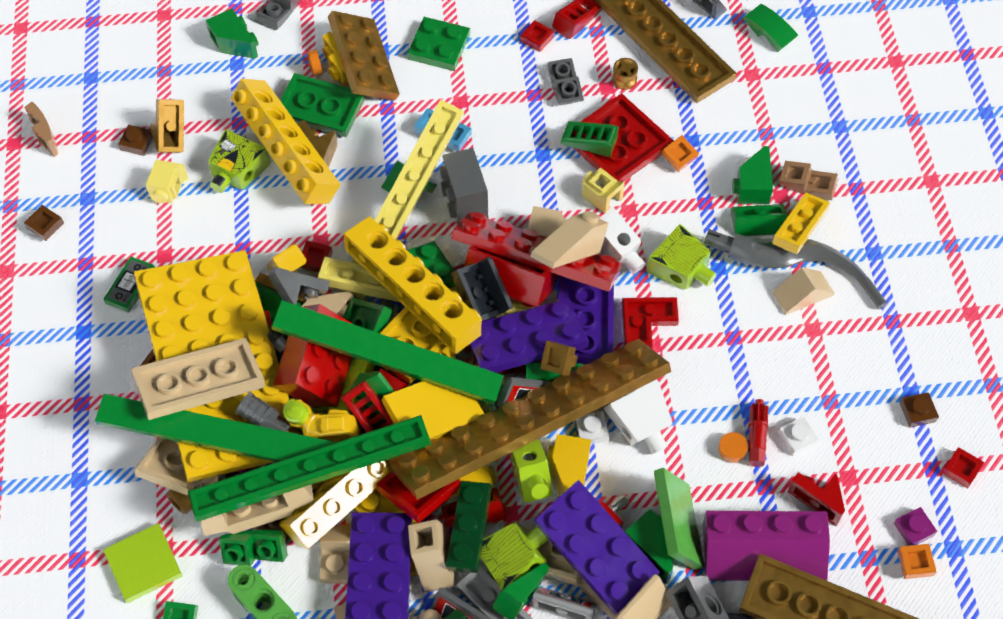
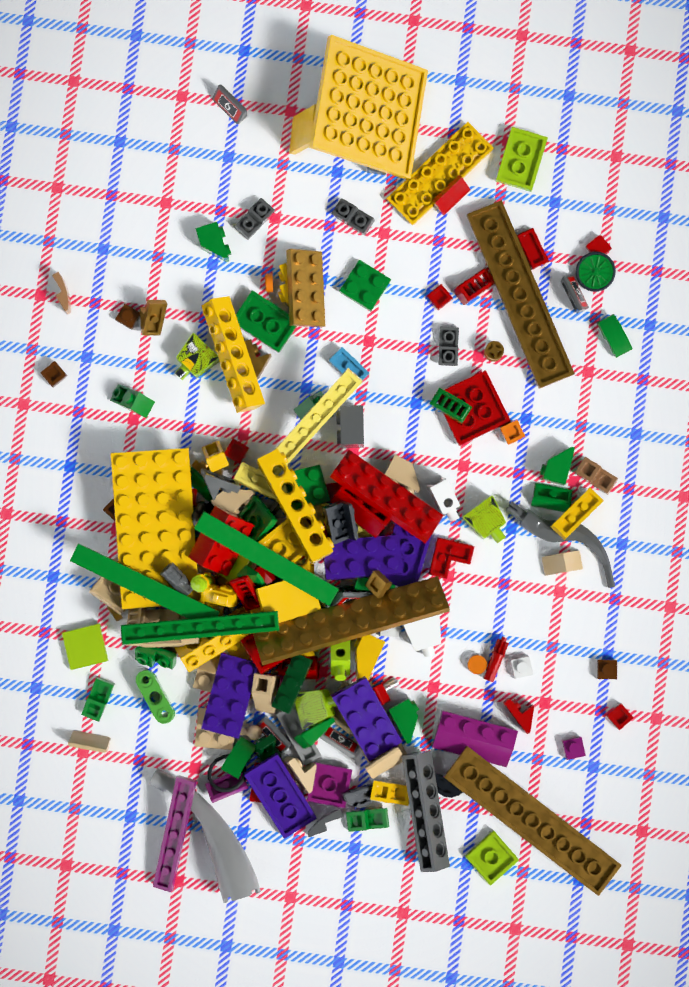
camera: 10 degrees right, 25 degrees up
tile [103,256,155,313] -> none
tan plate [131,338,265,420] -> none
light yellow window [146,159,189,204] -> none
tan slope [530,211,609,269] -> none
light yellow window [582,168,625,214] -> none
bright green tile [654,467,704,570] -> none
orange plate [897,544,937,579] -> none
none -> green slope [110,384,155,419]

